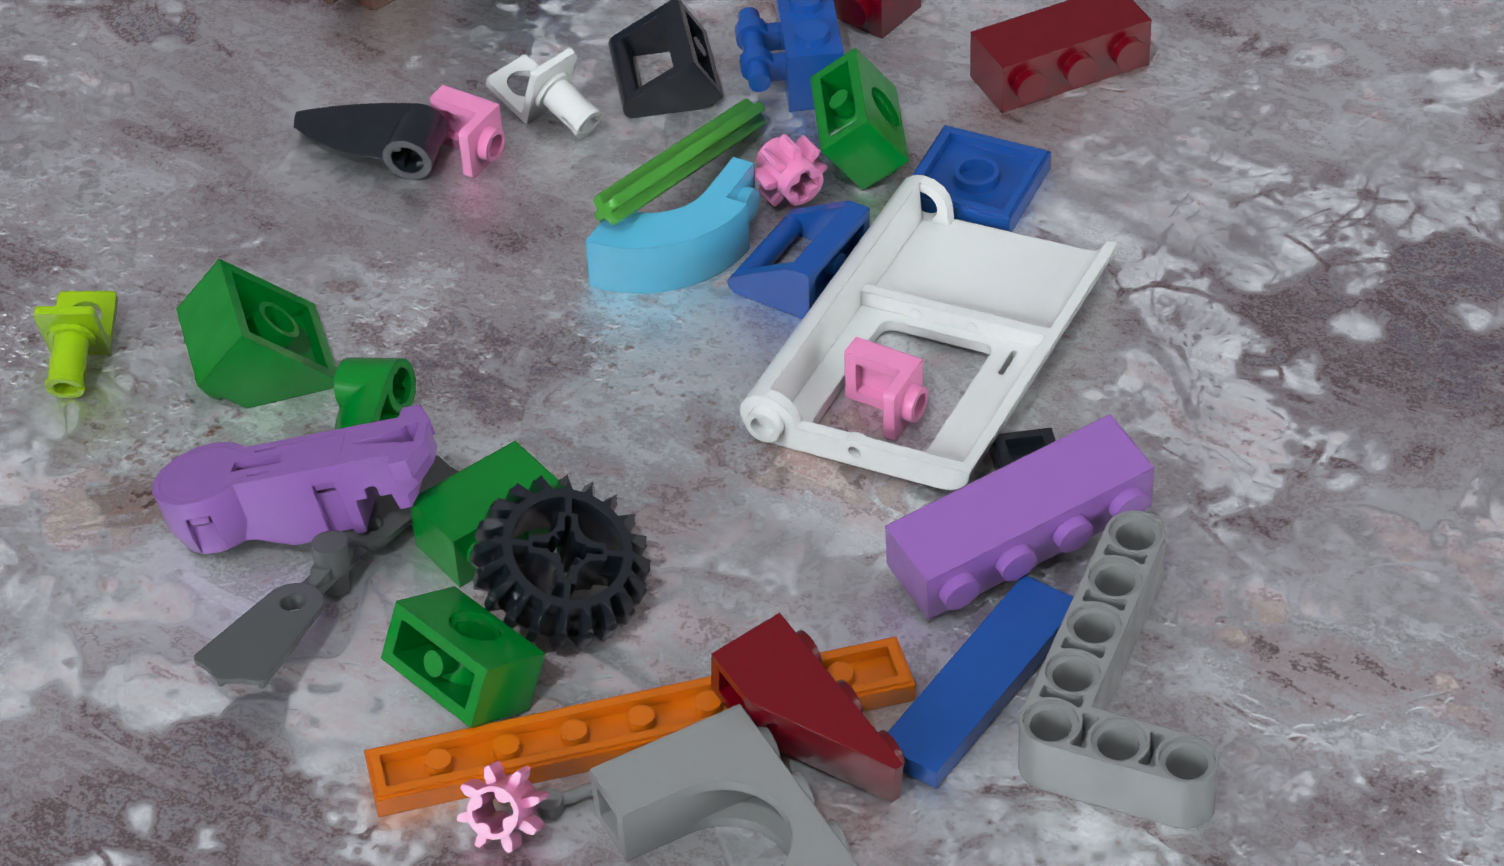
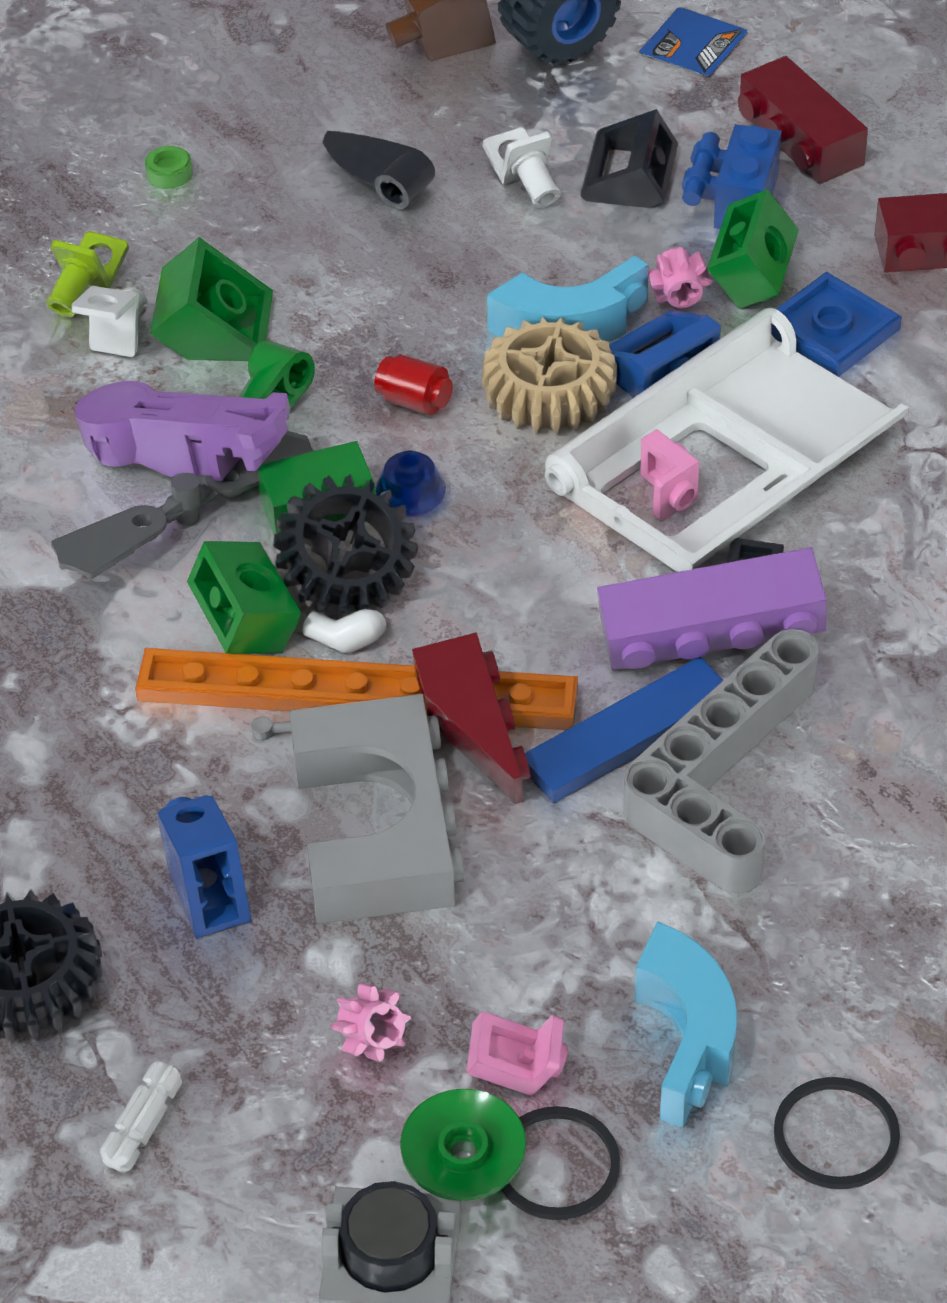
camera: 20 degrees right, 5 degrees up
bright pink bracket [430,84,505,178] -> none
bright pink gear [457,761,549,853] -> none
bright green axle [593,98,766,225] -> none
none -> white bracket [72,285,147,357]
none -> bright green tile [145,146,193,189]
none -> white arm [302,609,386,653]
none -> red brick [374,354,453,415]
none -> clear blue cone [375,450,446,518]
none -> tan gear [481,317,617,435]

